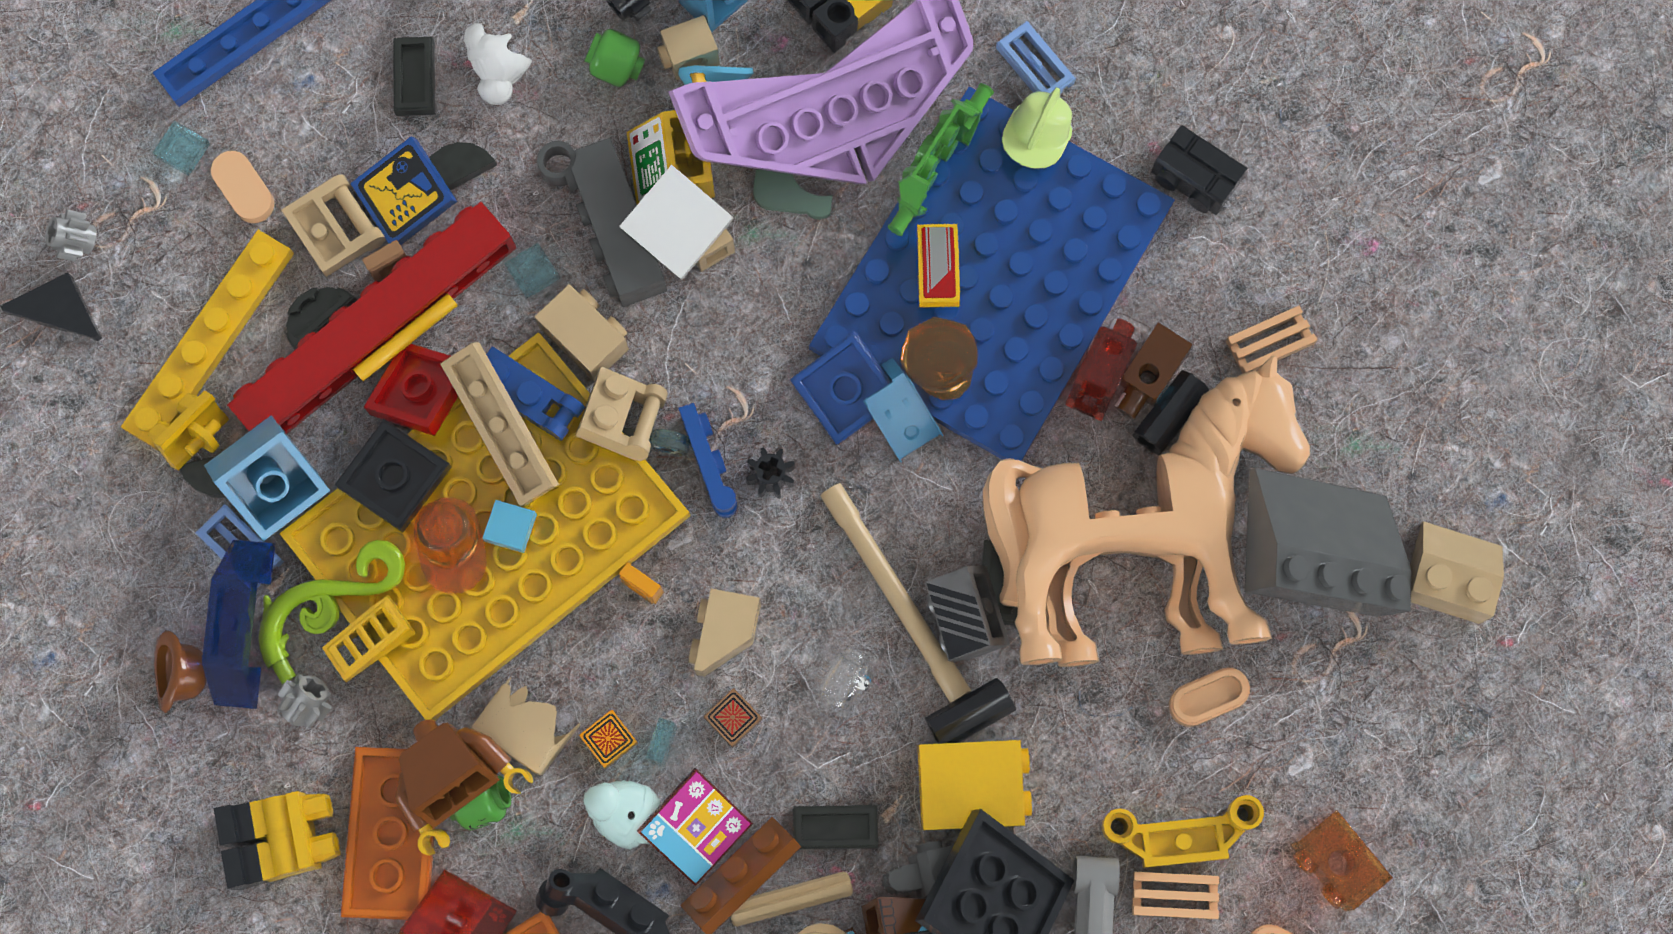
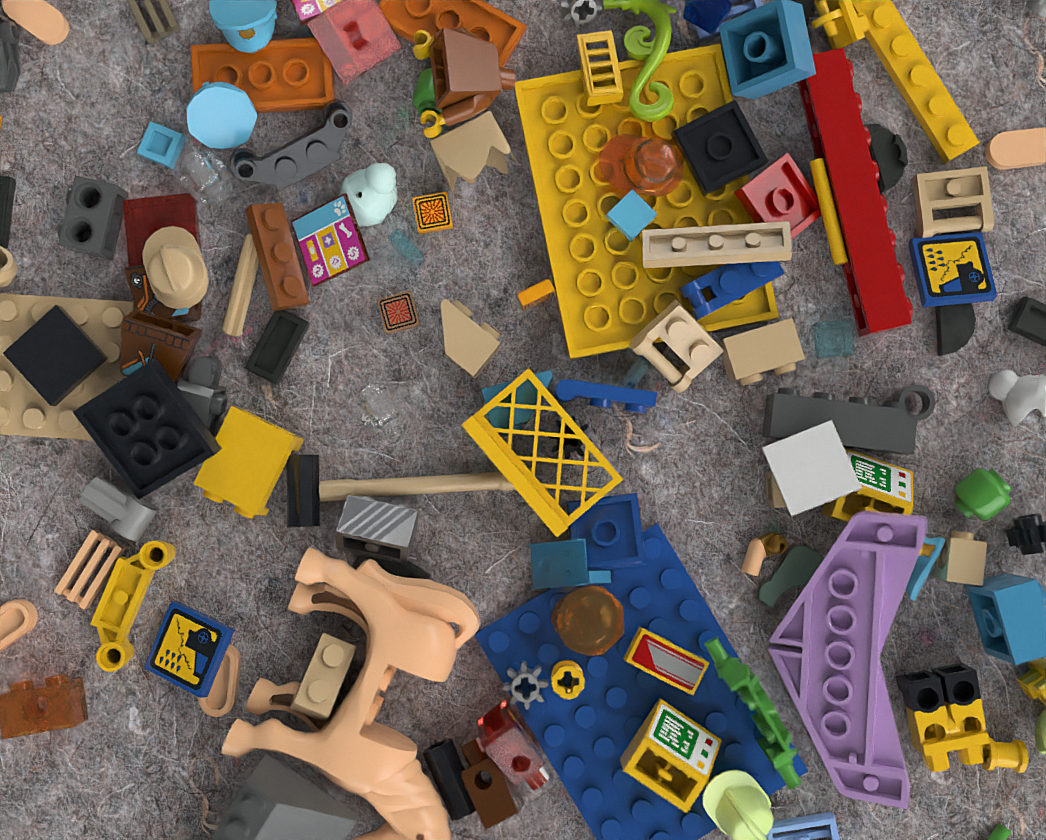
camera: 125 degrees right, 10 degrees up
medium nougat tile [362,240,406,282] -> none
none -> tile [144,601,235,698]
none -> tan brick [289,633,357,722]
none -> yellow fence [461,368,623,537]
none -> dark azure slope [481,370,553,437]
none -> light grey gear [502,660,548,710]
none -> yellow bush [551,660,585,699]
none -> yellow slope [620,698,722,813]
none -> arm [741,532,788,576]

